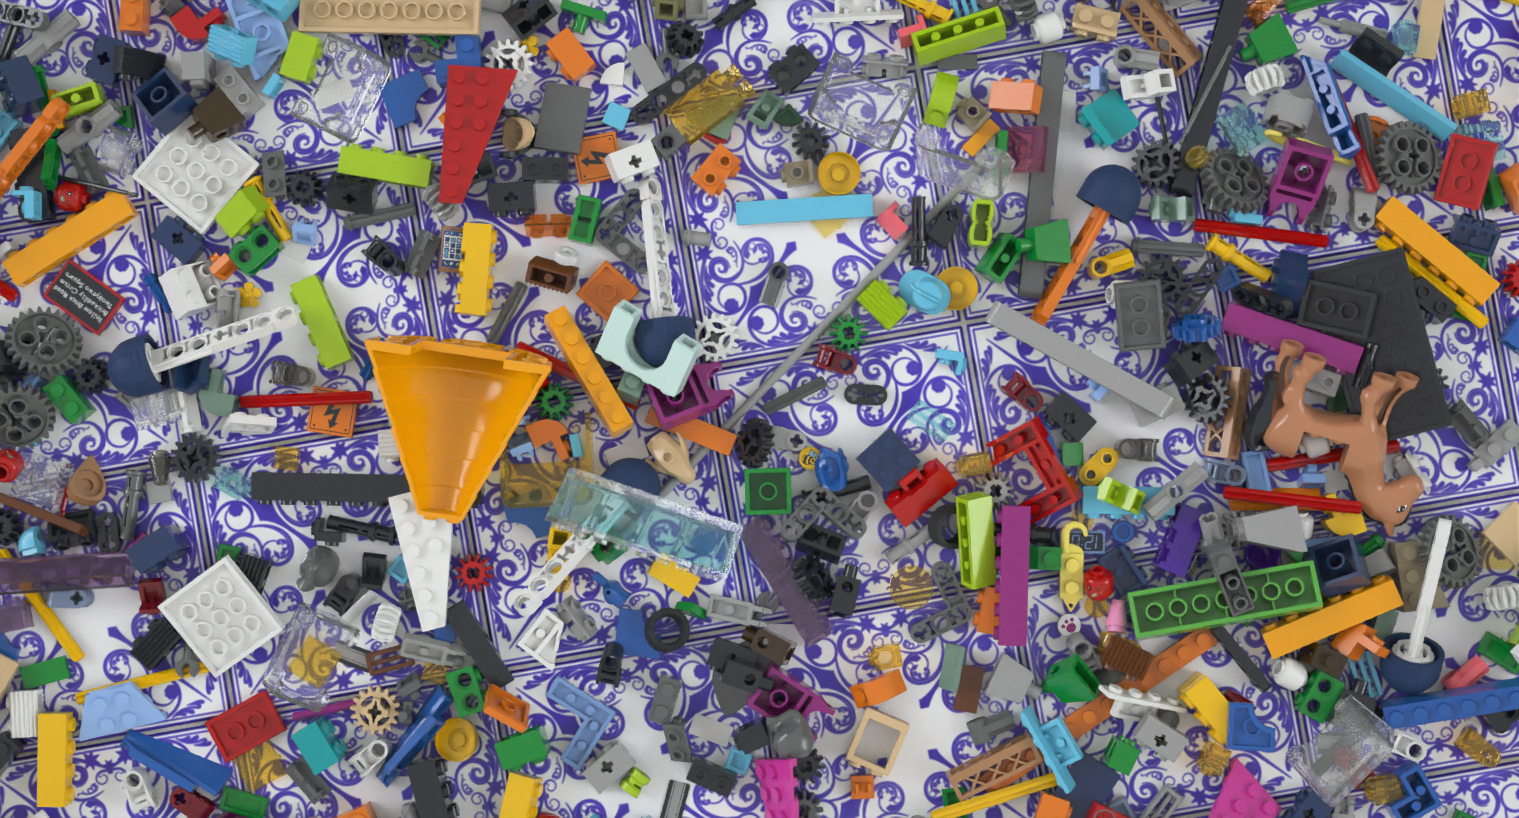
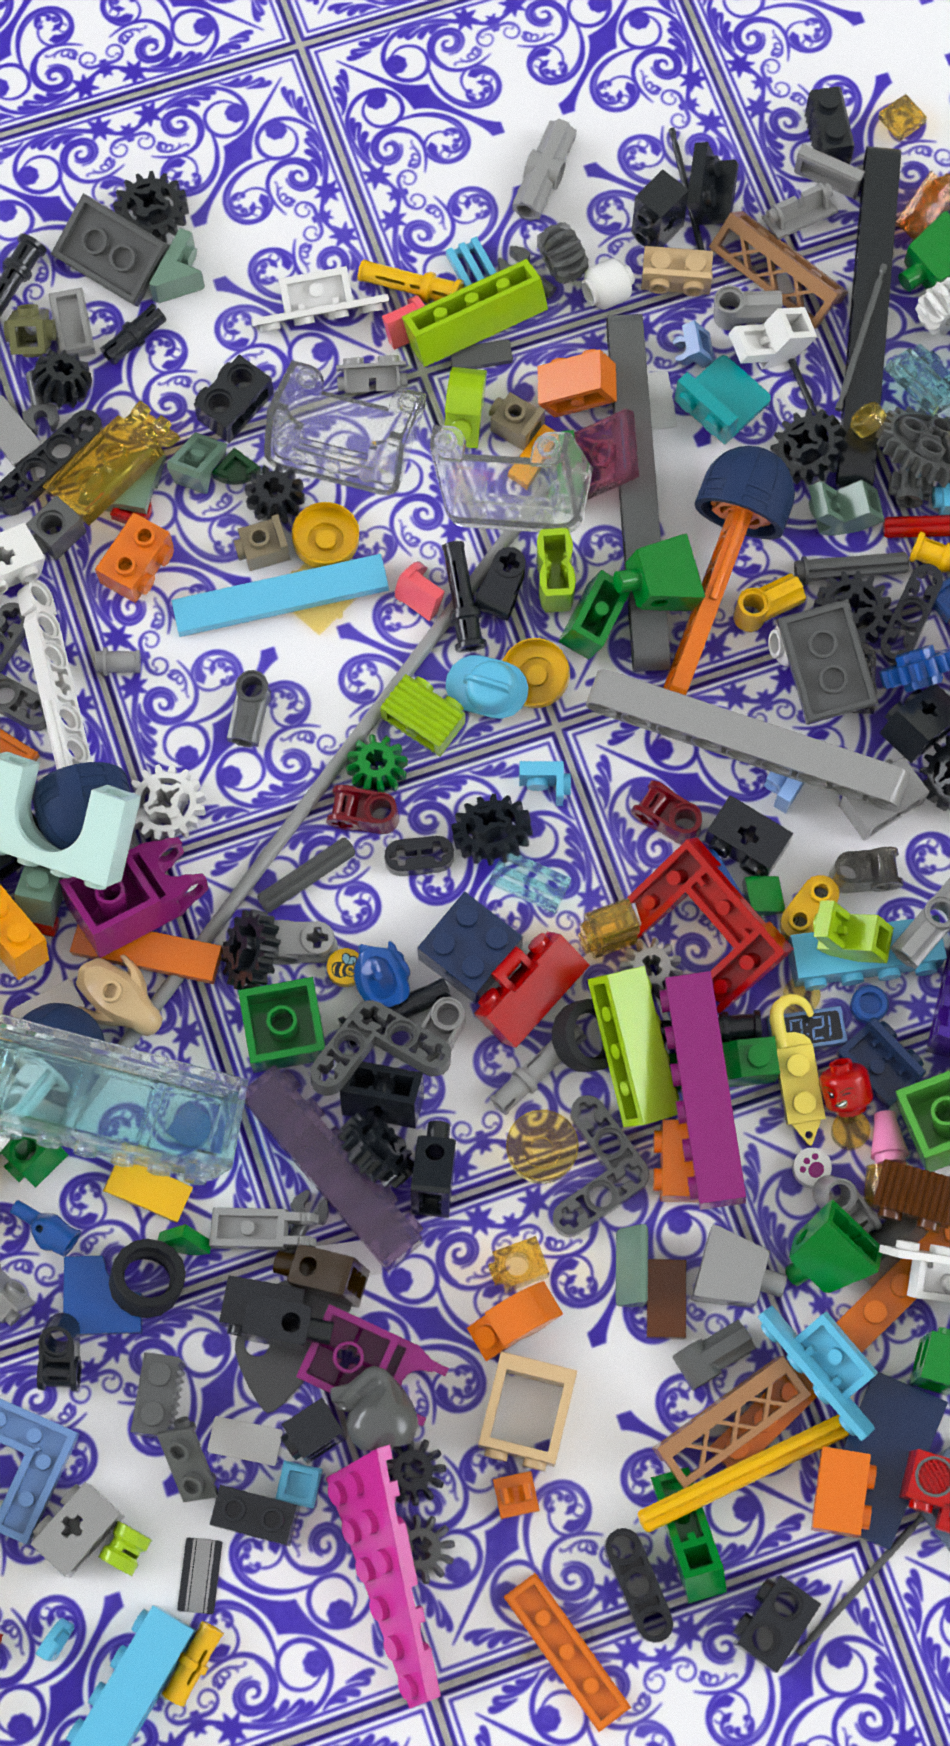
camera: 10 degrees left, 15 degrees down
none -> black gear [451,794,533,866]

